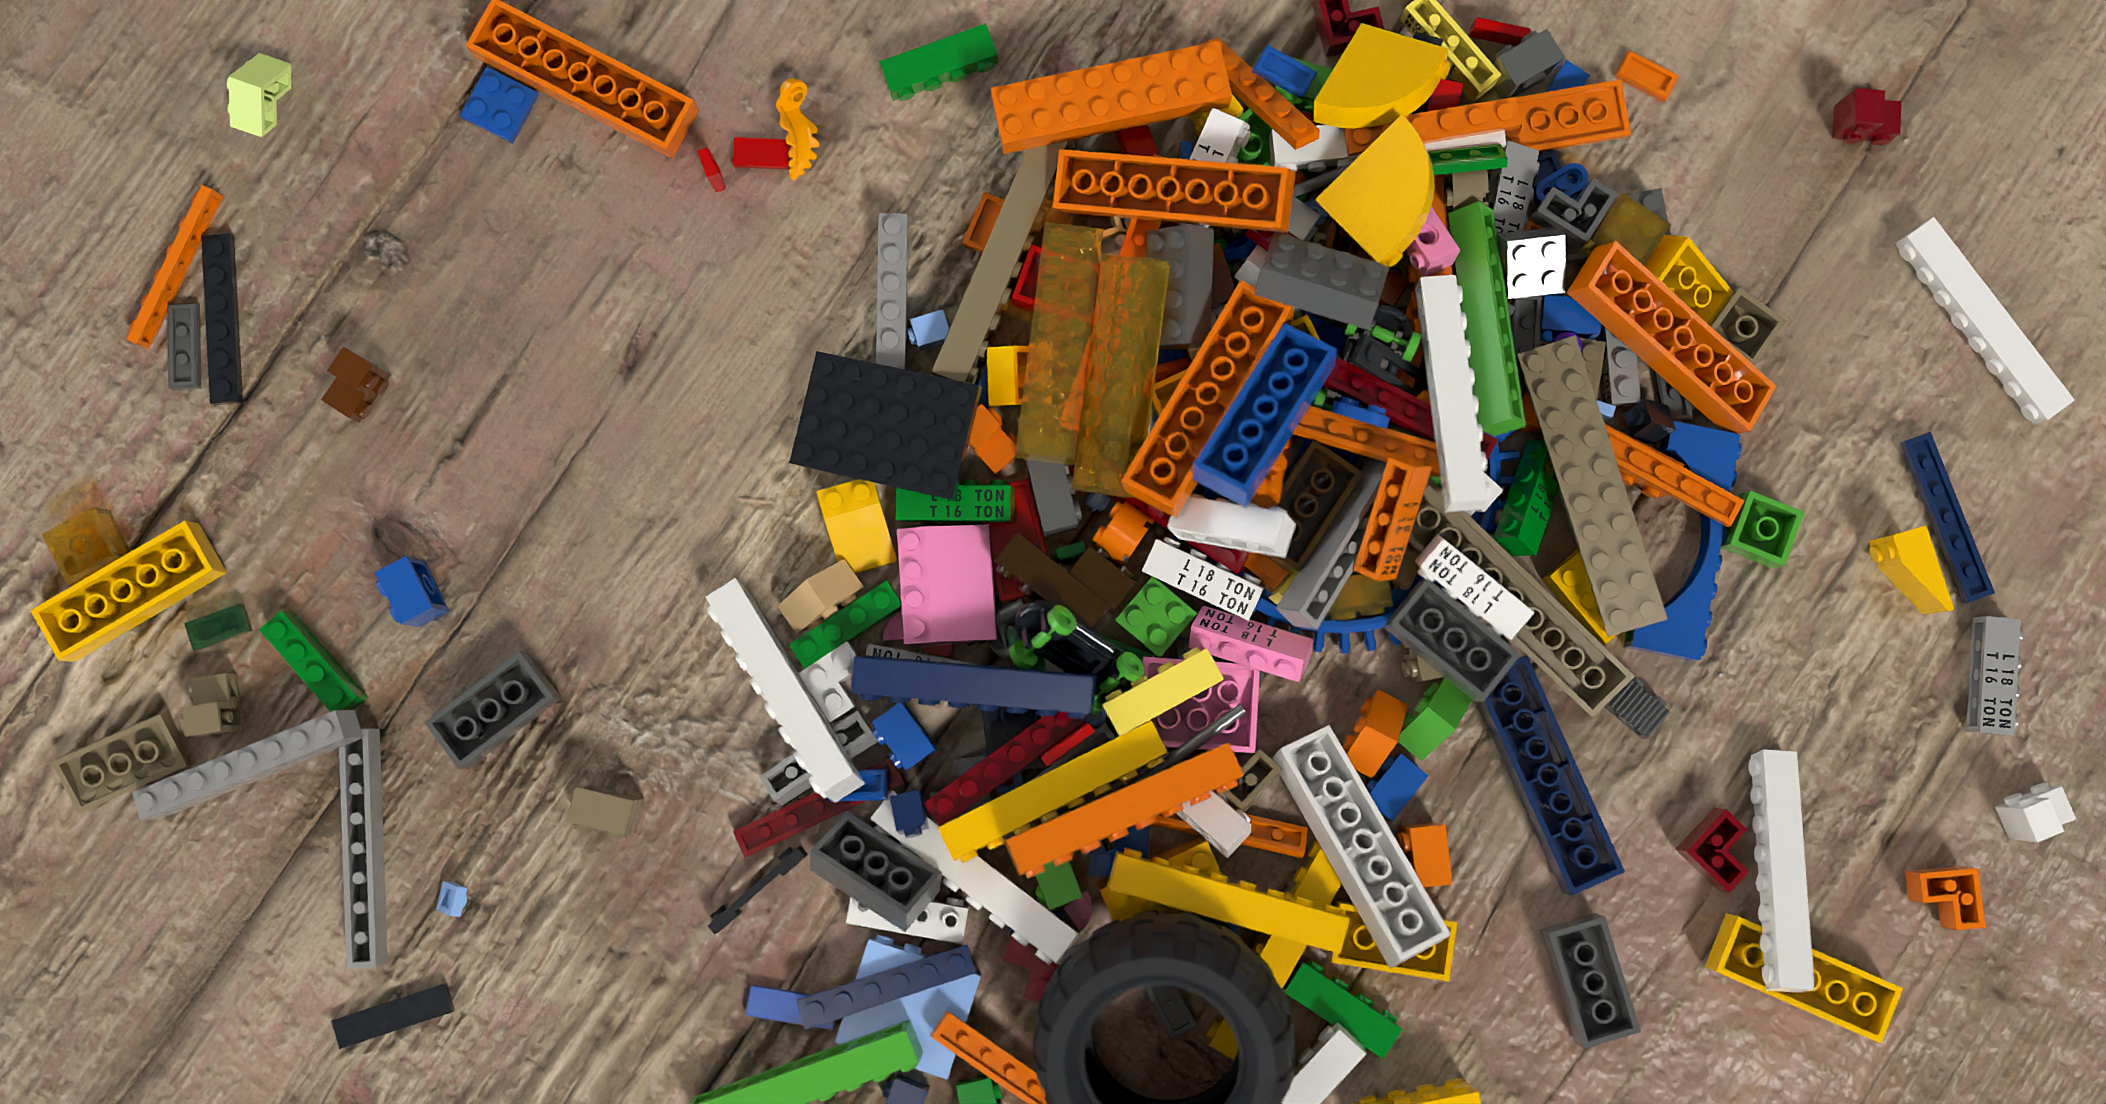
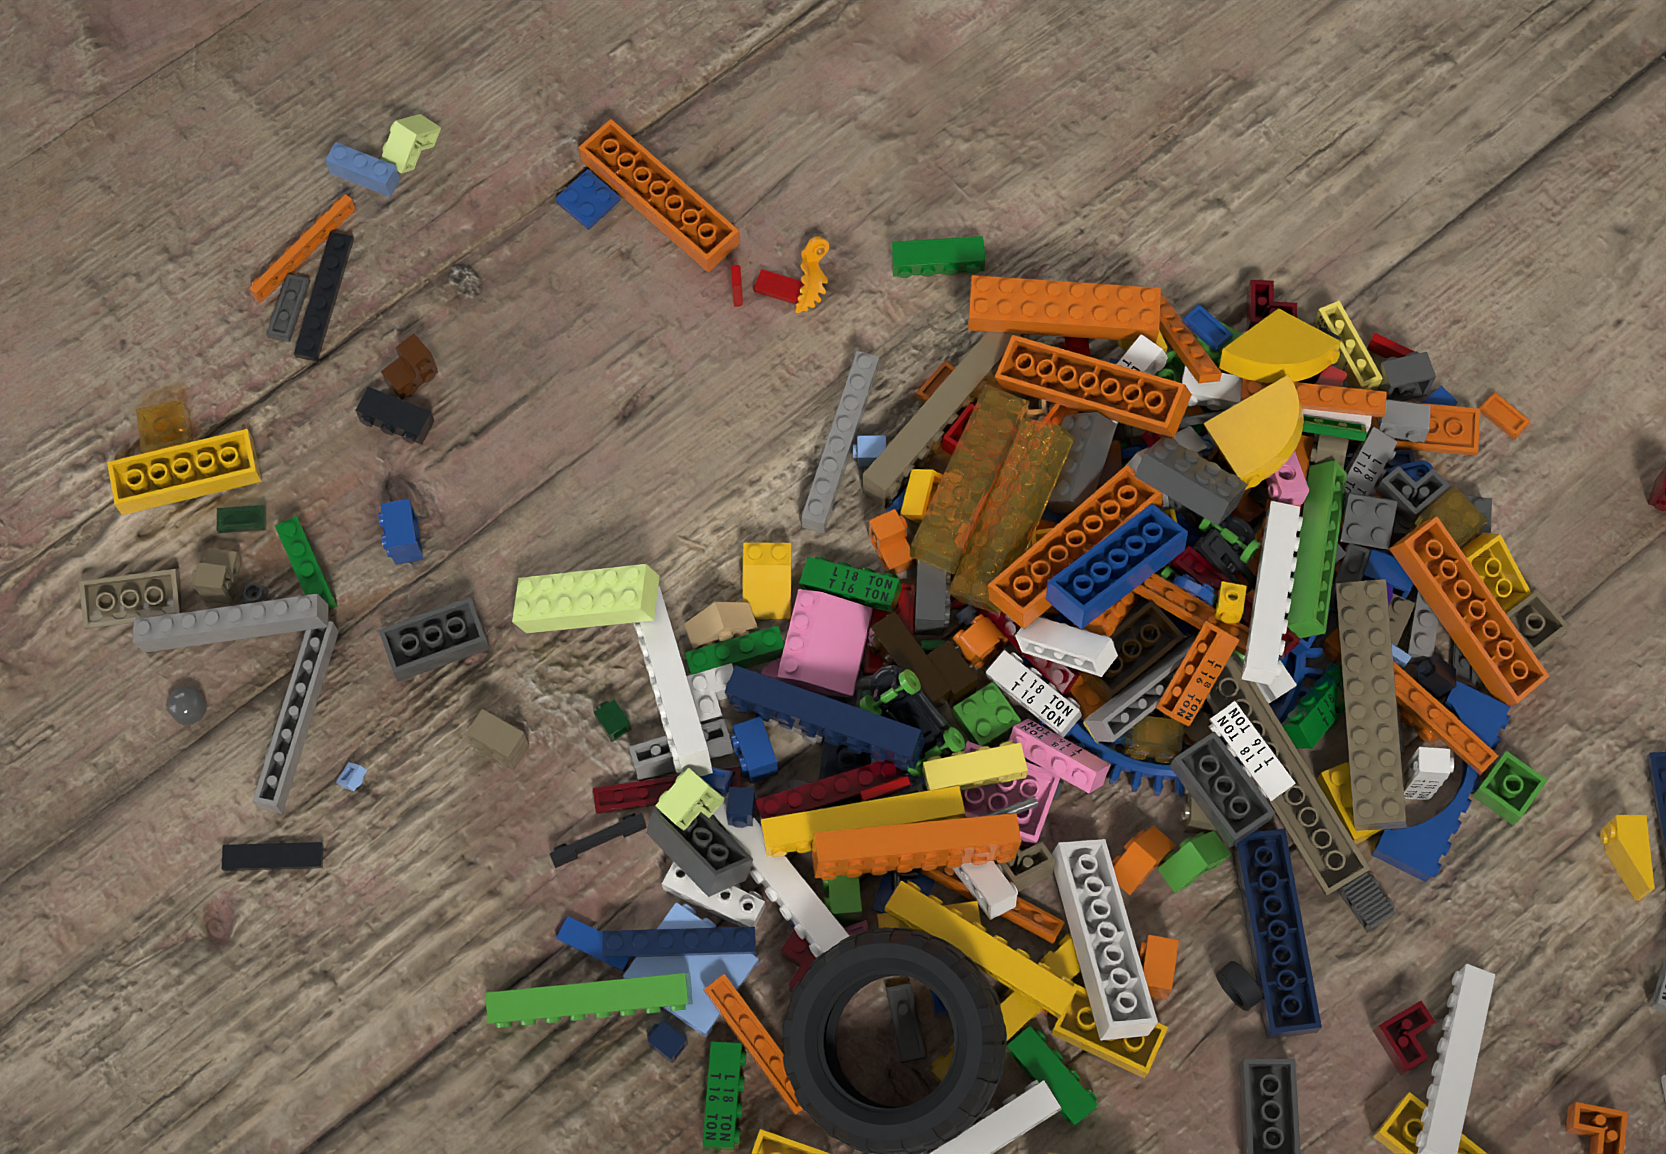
camera: 20 degrees right, 15 degrees down
black plate [789,351,982,501] -> none
blue brick [1364,753,1429,822] -> none
none -> dark grey hair [166,686,207,725]
none -> dark grey plate [240,582,268,604]
none -> medium blue brick [325,142,400,197]
none -> black brick [355,387,434,445]
none -> yellowish green brick [512,564,660,633]
none -> dark green brick [594,699,632,742]
none -> yellowish green brick [655,768,726,830]
none -> yellow brick [1215,581,1247,624]
none -> black tyre [1216,961,1263,1011]
none -> light grey brick [1377,400,1431,442]
none -> white brick [1402,747,1454,800]

